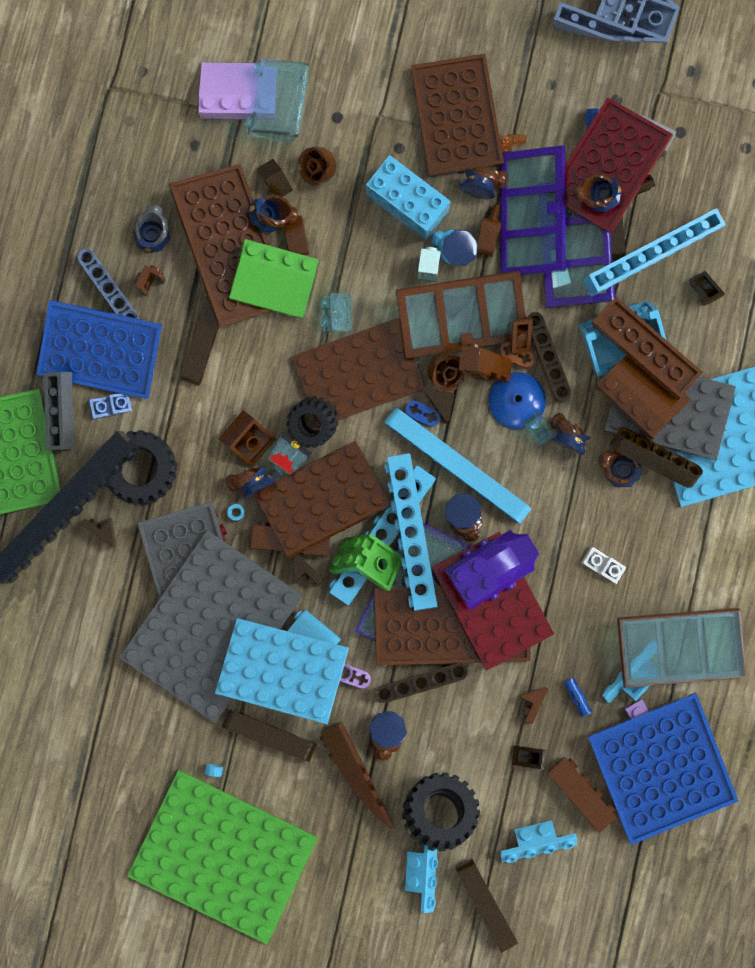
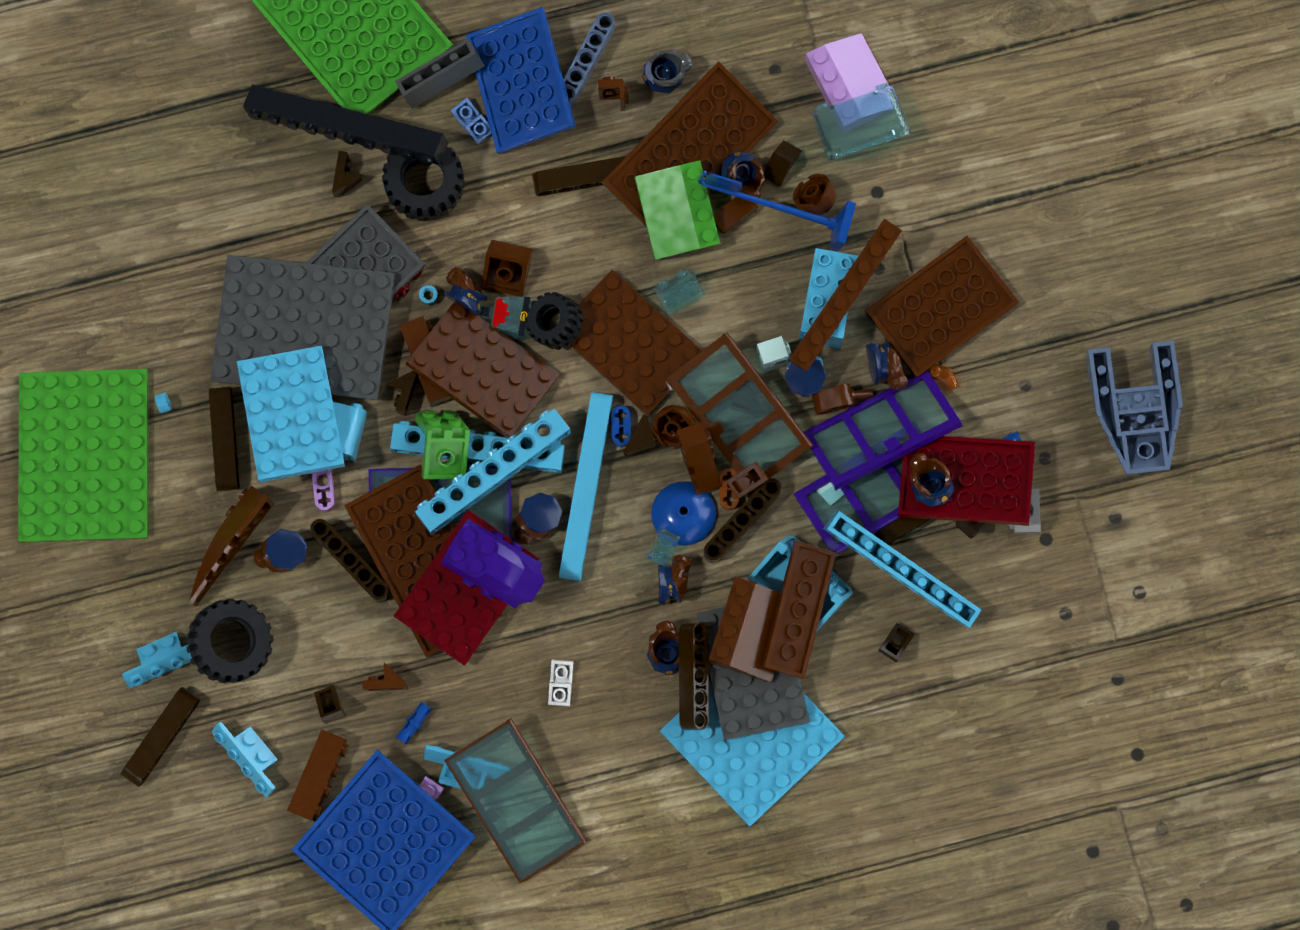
camera: 65 degrees right, 5 degrees down
none -> blue piece [697,171,856,252]
none -> reddish brown plate [788,218,902,372]

